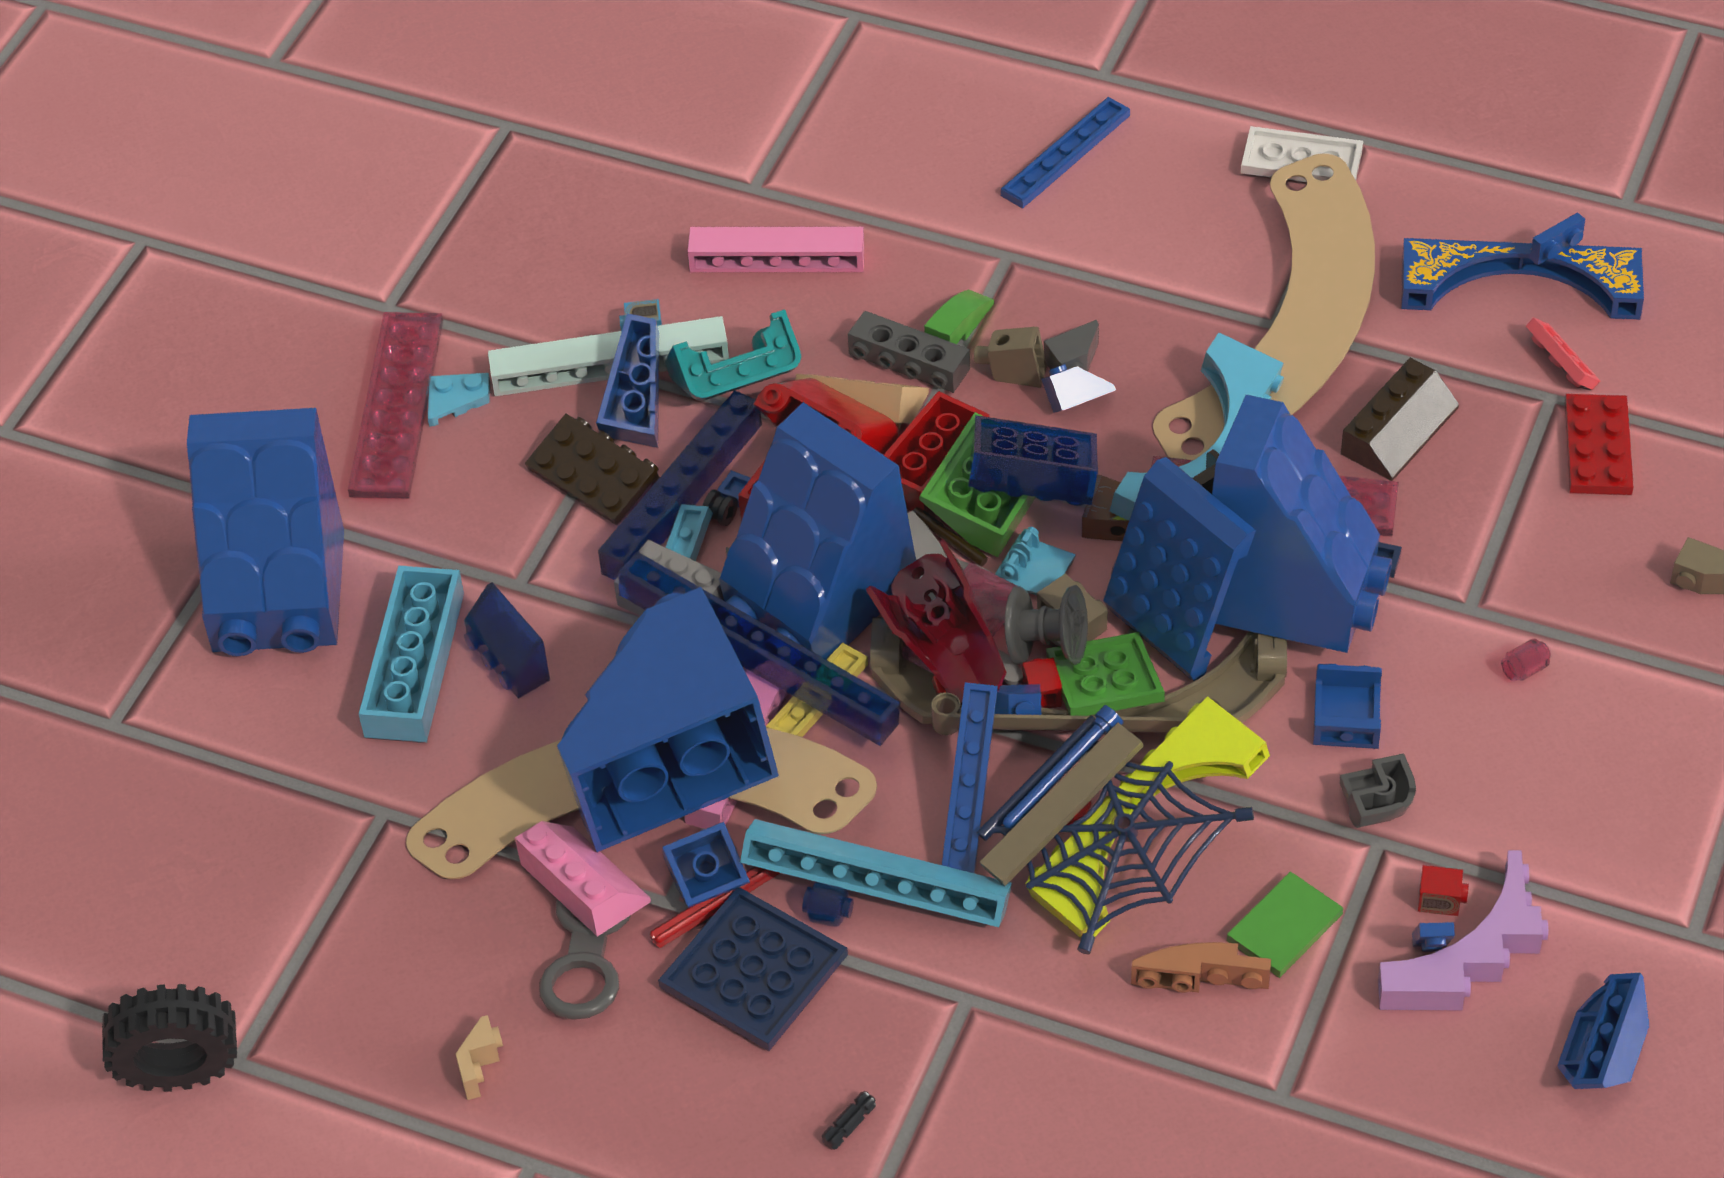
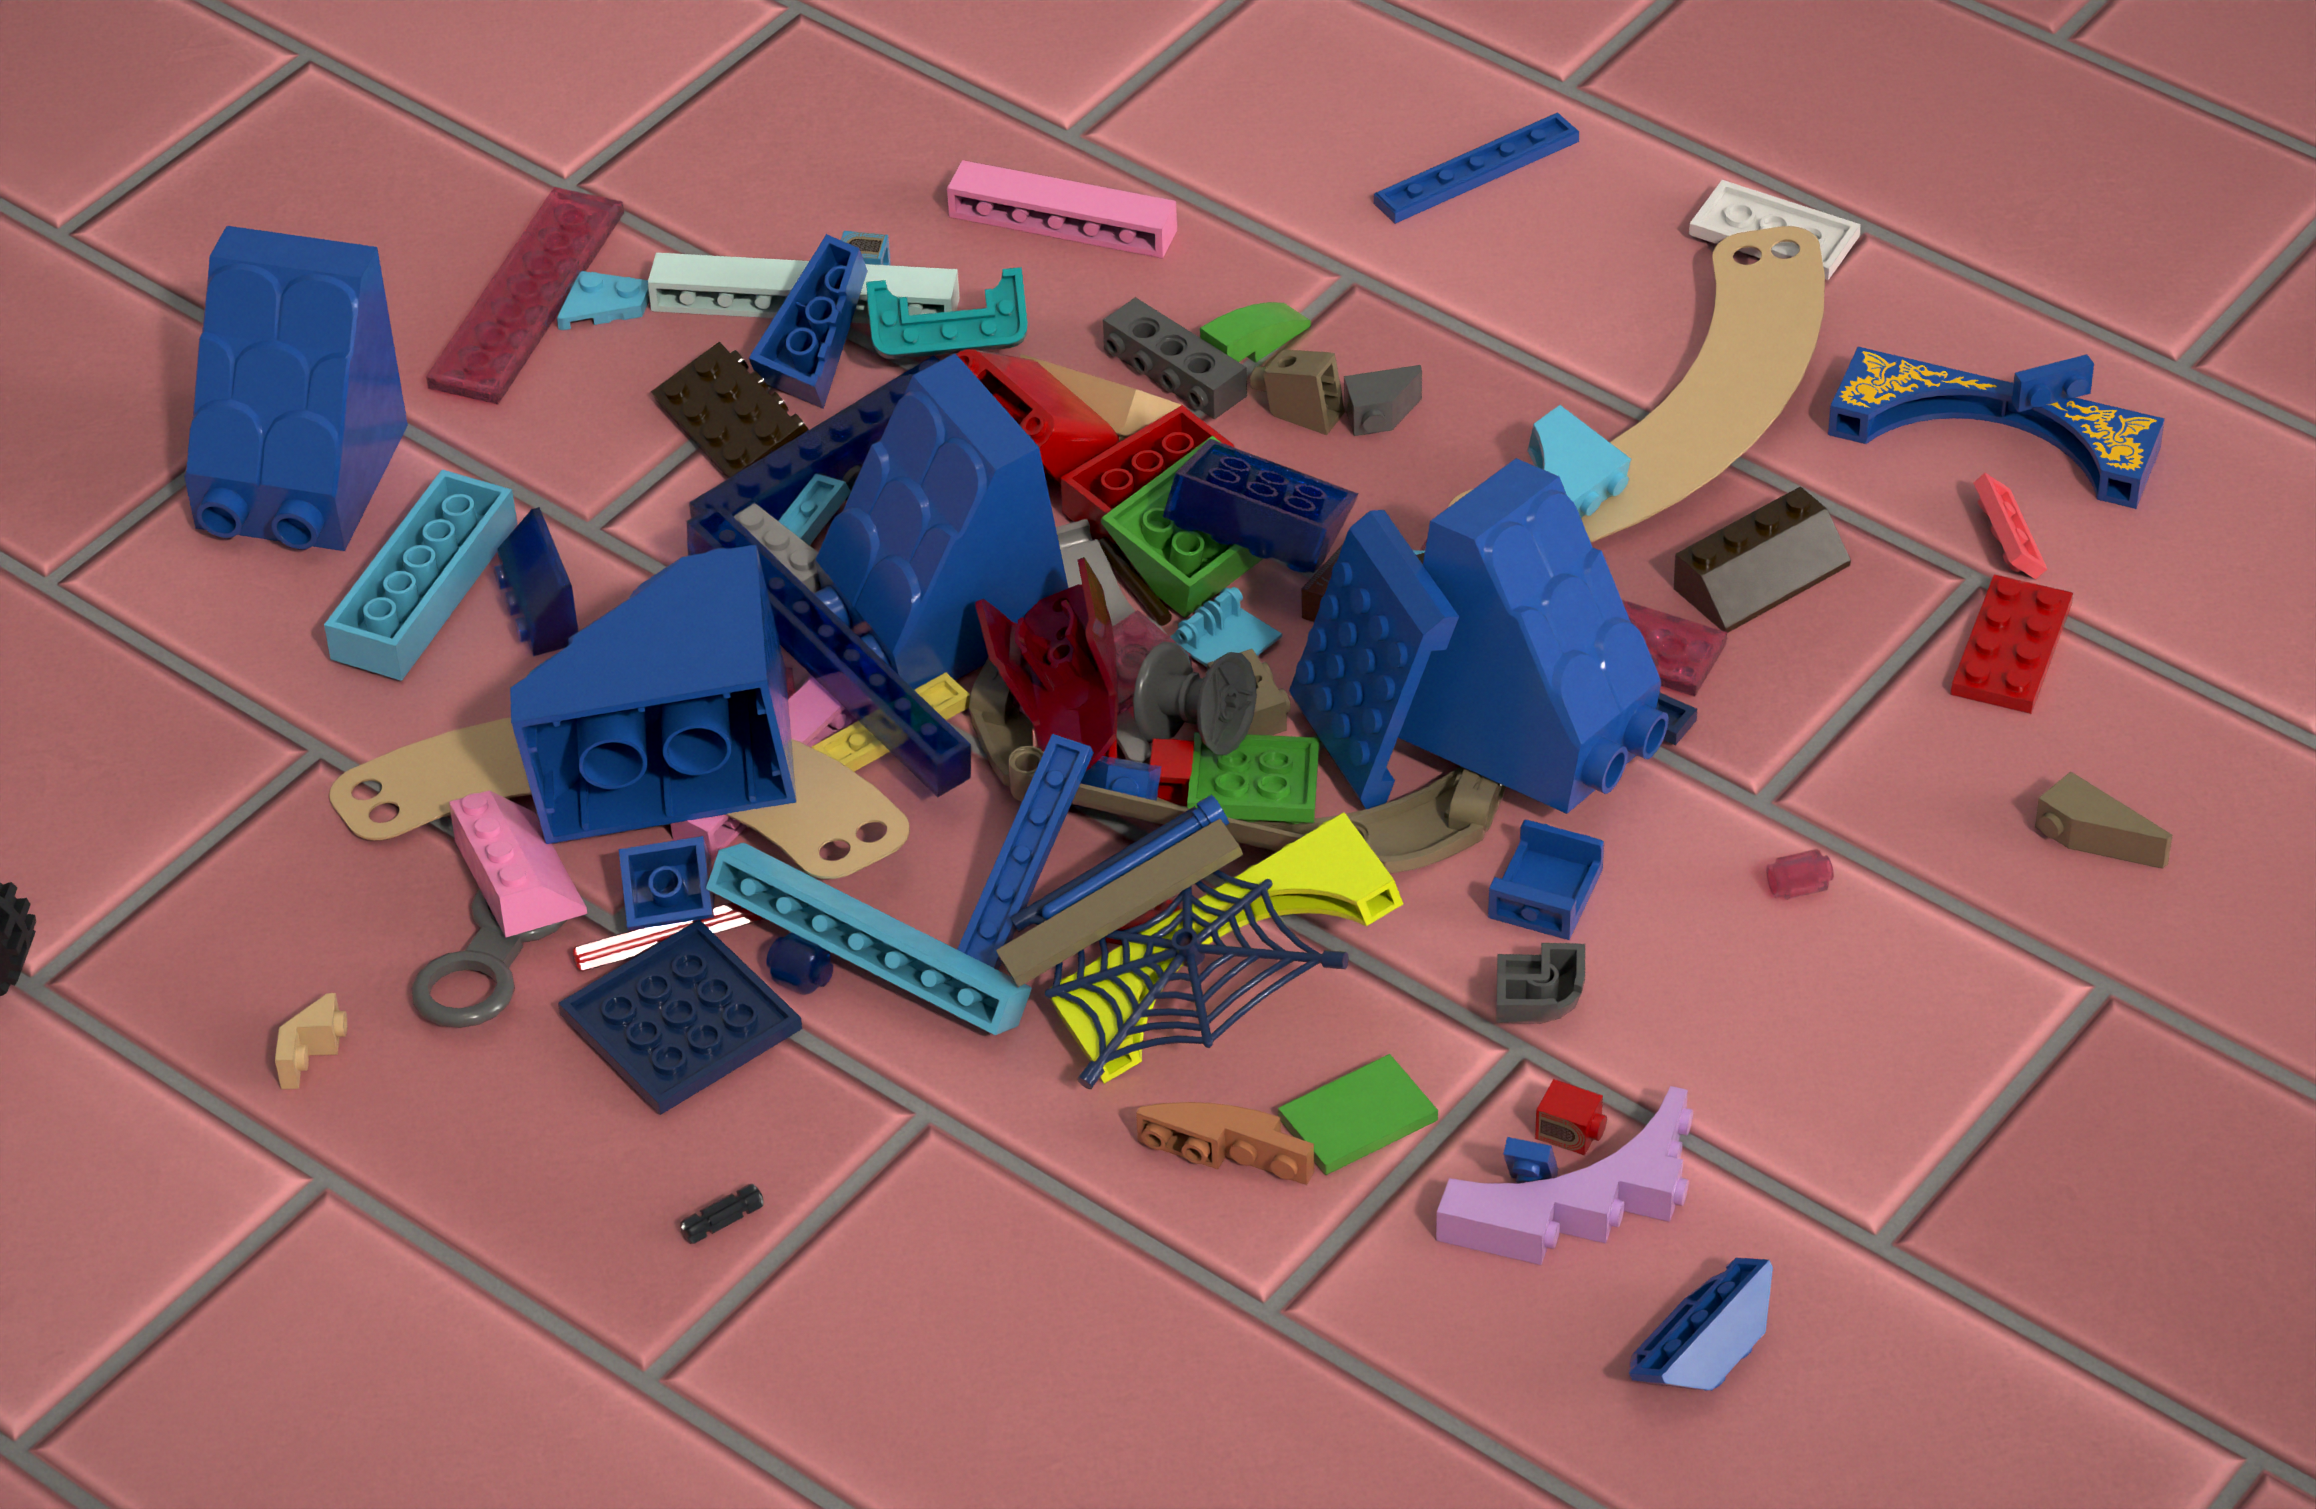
camera: 15 degrees right, 5 degrees down
slope [1041,364,1116,413] -> none

